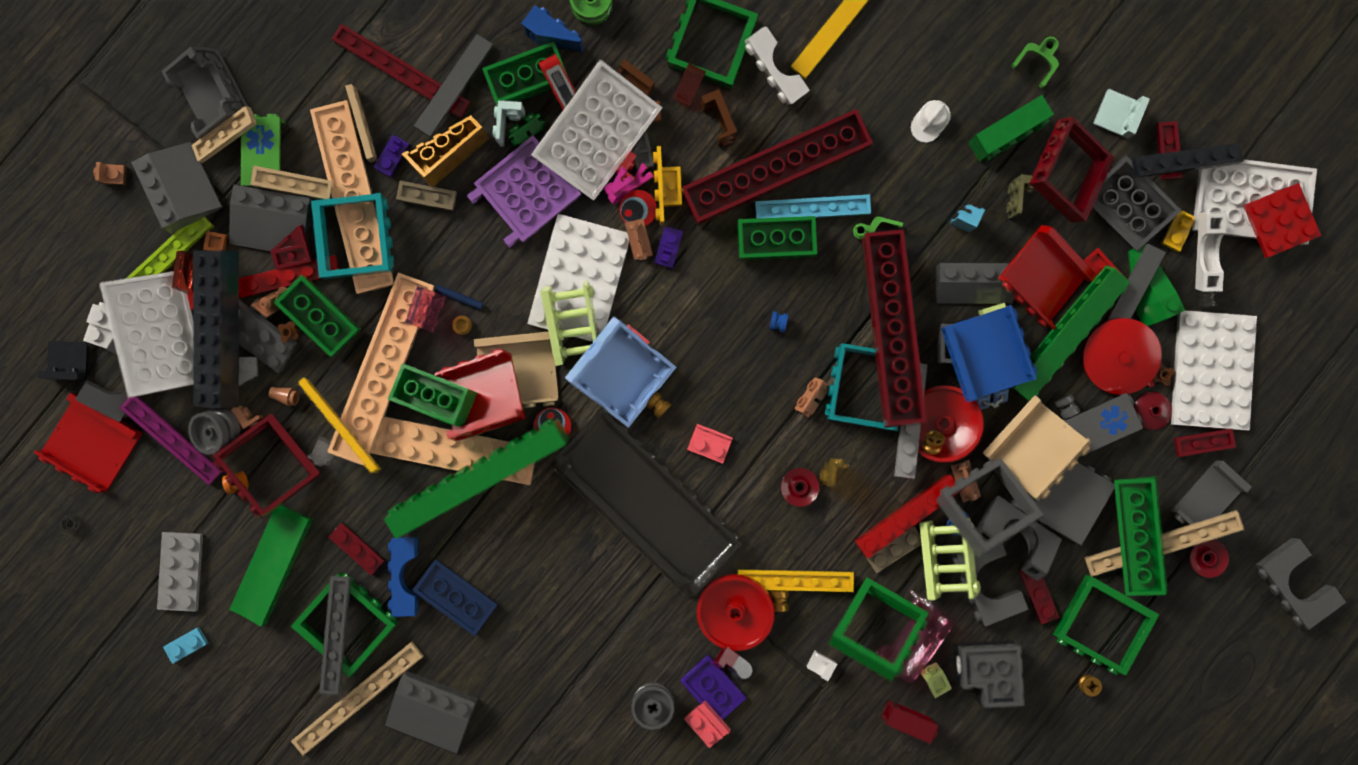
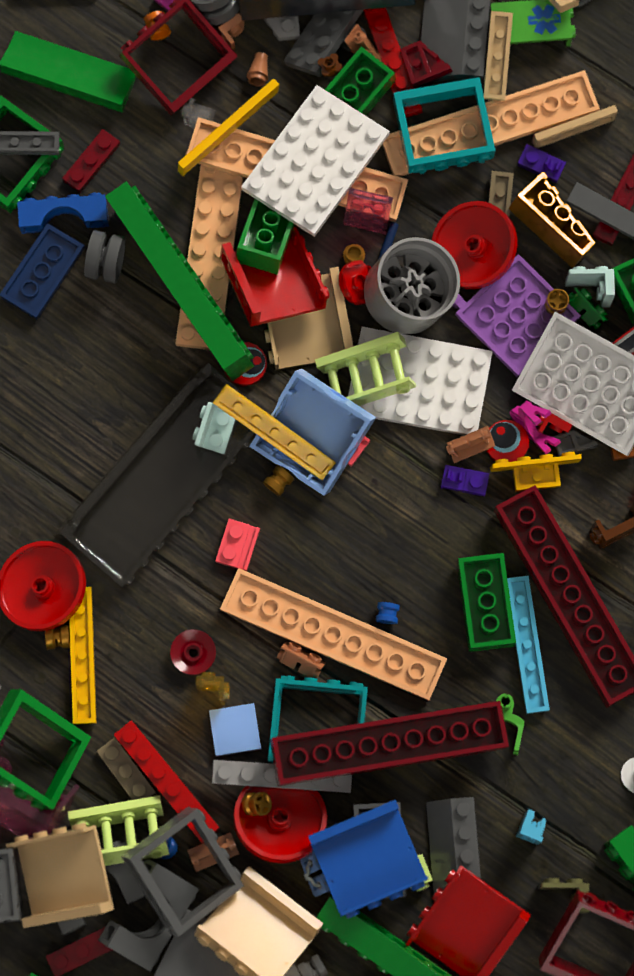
camera: 90 degrees right, 10 degrees down
none -> tan panel [6,823,114,928]
none -> dark grey wheel [84,230,126,284]
none -> light aqua bracket [192,402,236,455]
none -> light blue tile [209,703,261,756]
none -> yellow tile [213,384,336,481]
none -> light nougat plate [220,568,447,701]
none -> white plate [241,85,390,237]
none -> red tile [339,260,372,305]
none -> light grey wheel [364,237,460,334]
none -> red dish [432,201,517,289]
none -> pearl gold wheel [545,289,569,315]

